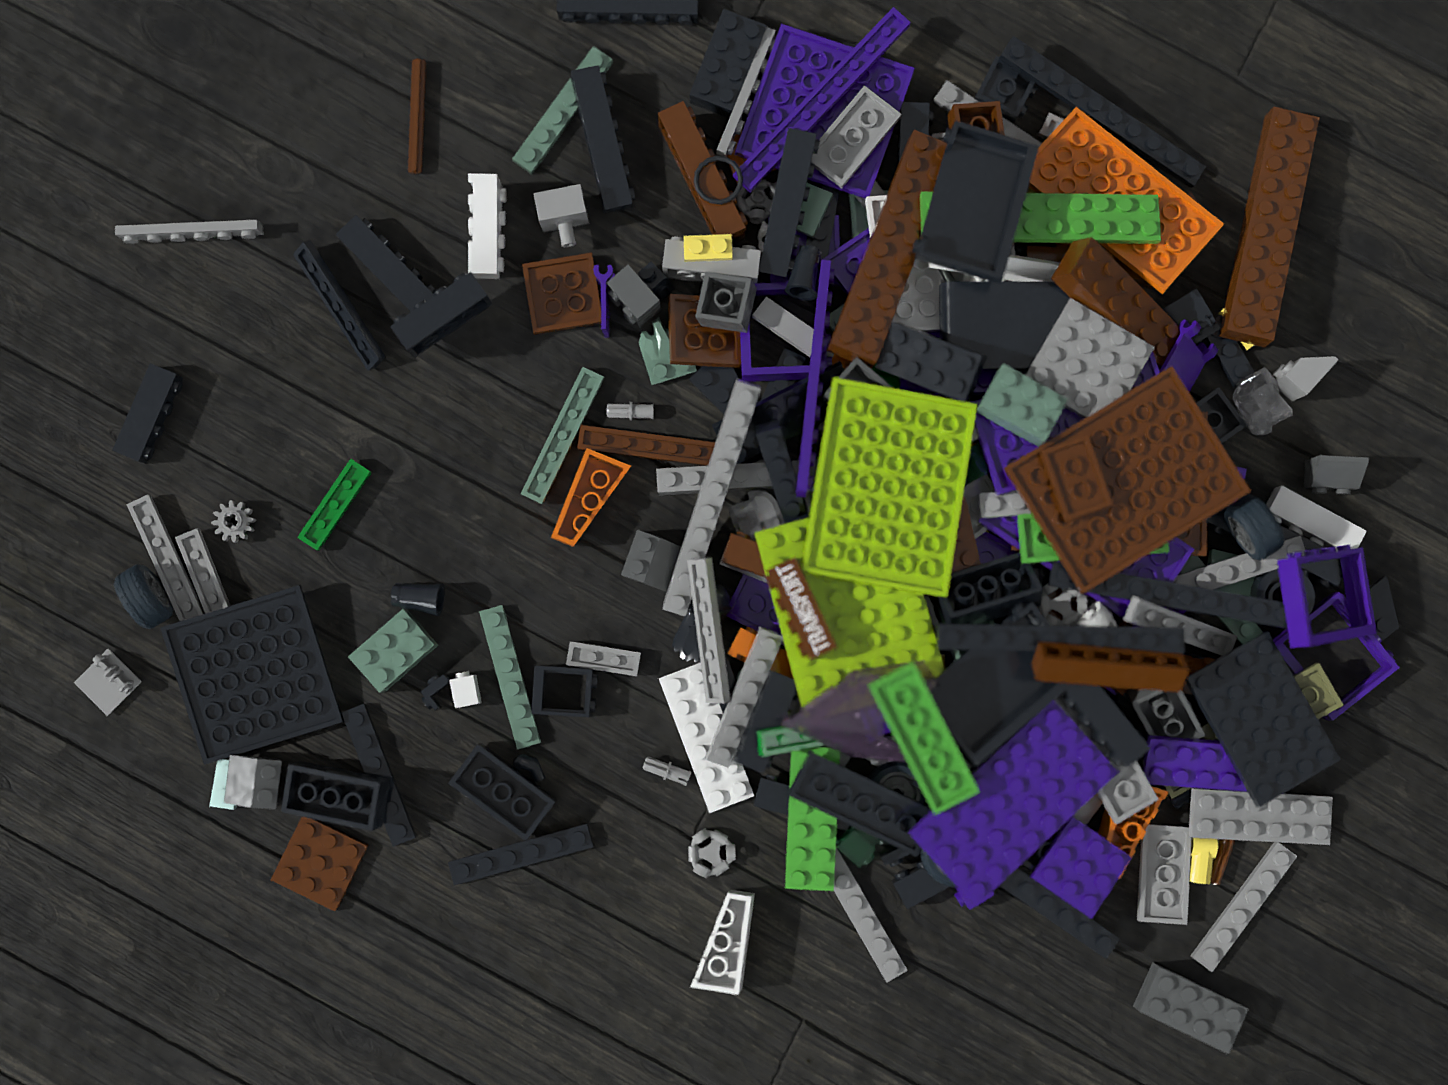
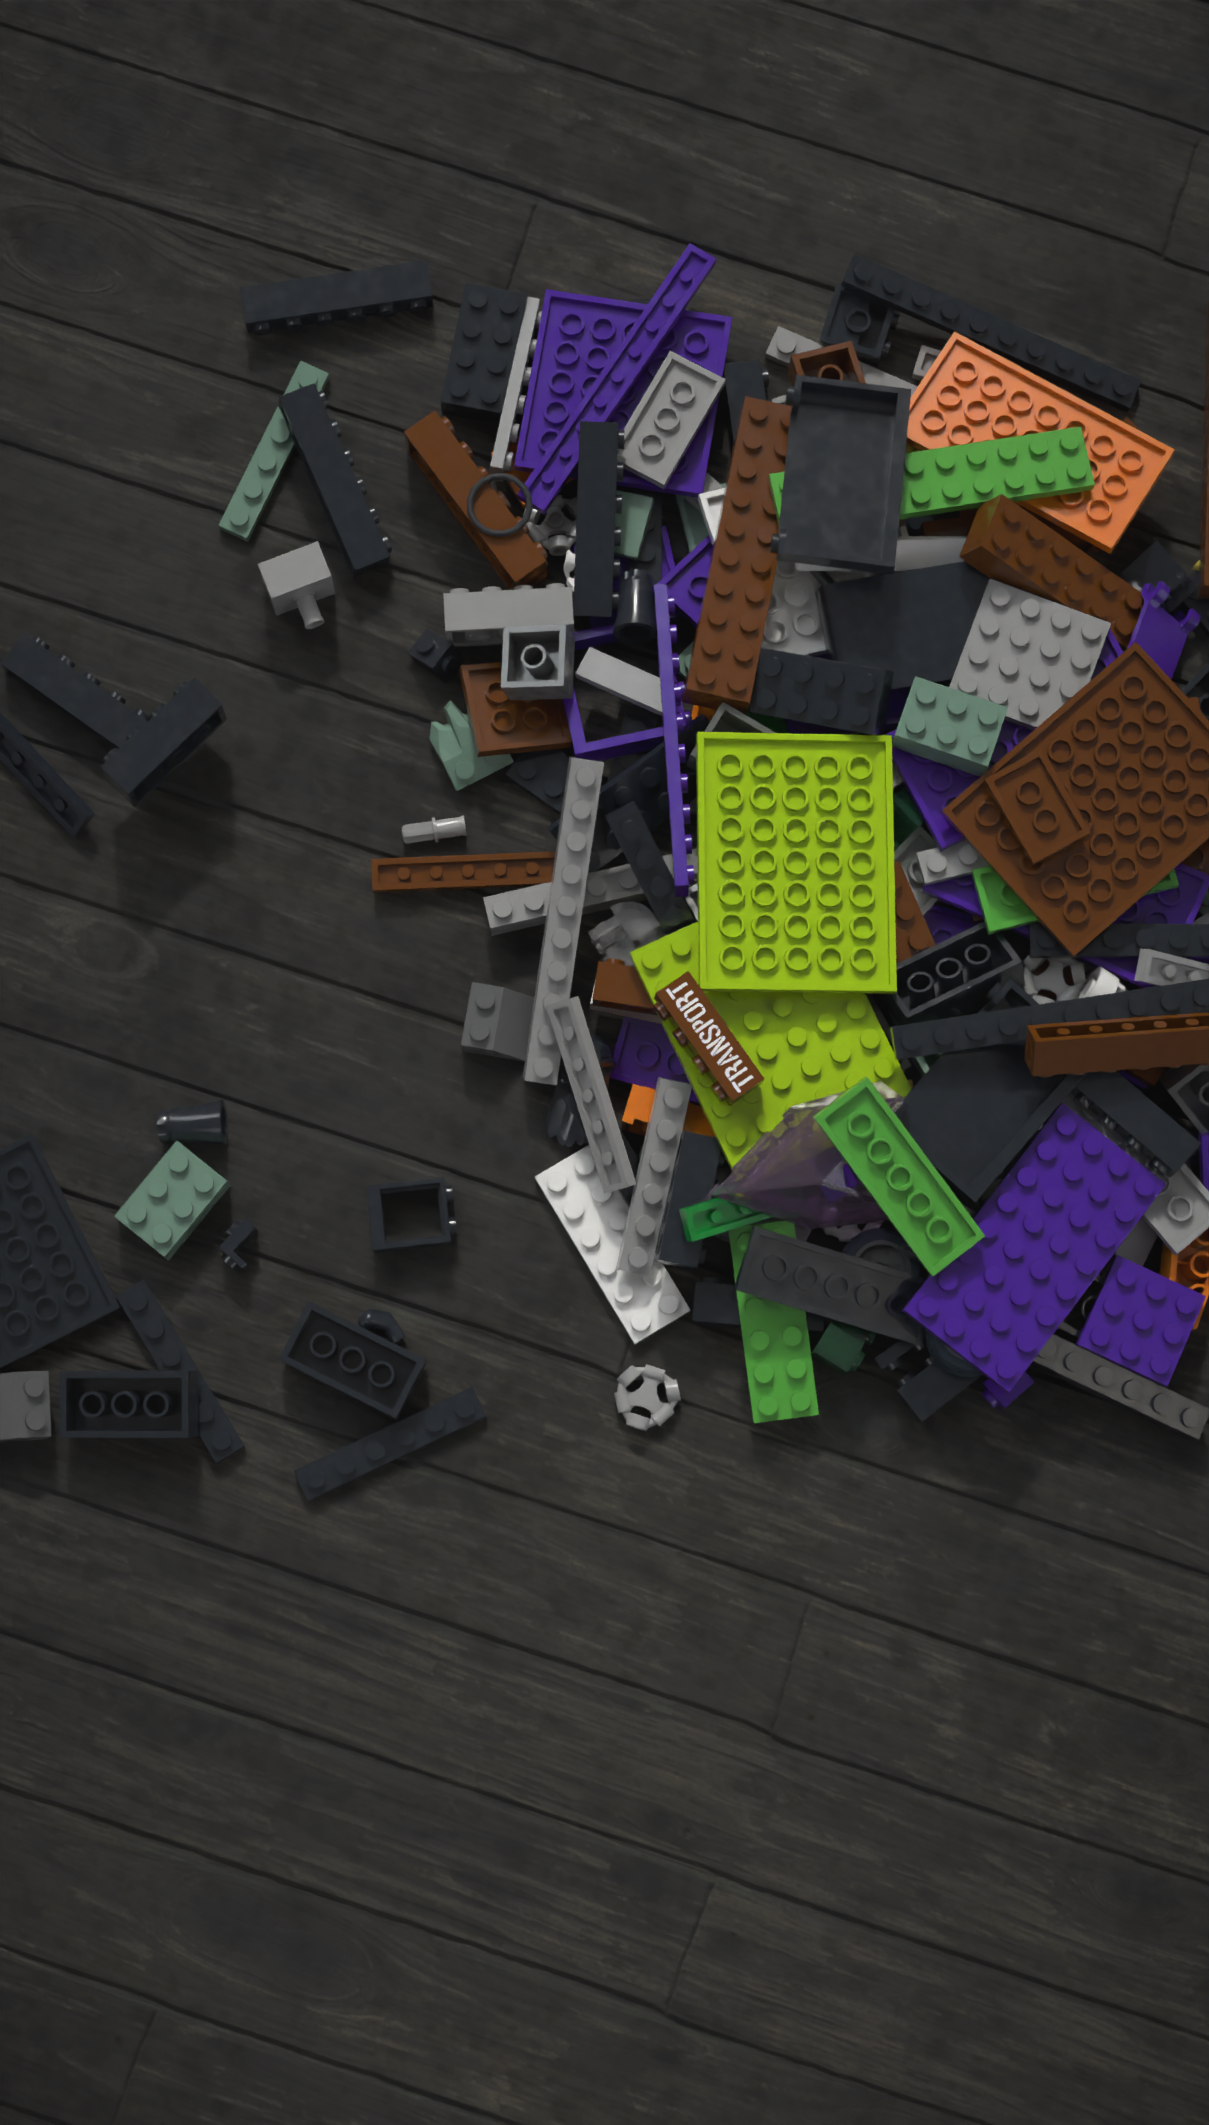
camera: 10 degrees left, 5 degrees down
reddish brown plate [271,817,369,911] -> none
green plate [297,458,372,551] -> none
reddish brown axle [408,59,426,174] -> none
white brick [450,671,482,708] -> none
white wedge [468,174,506,279] -> none
sand green plate [479,605,541,749] -> none
sand green plate [521,367,604,505] -> none
reddish brown plate [522,253,601,335] -> none
orange wedge [551,448,631,547] -> none
light grey plate [566,642,641,676] -> none
dark purple flag [594,265,615,338] -> none
dark grey brick [607,265,661,327] -> none
light grey axle [643,757,691,786] -> none
light yellow plate [683,234,732,262] -> none
white wedge [691,890,755,995] -> none
light grey plate [834,847,908,982] -> none

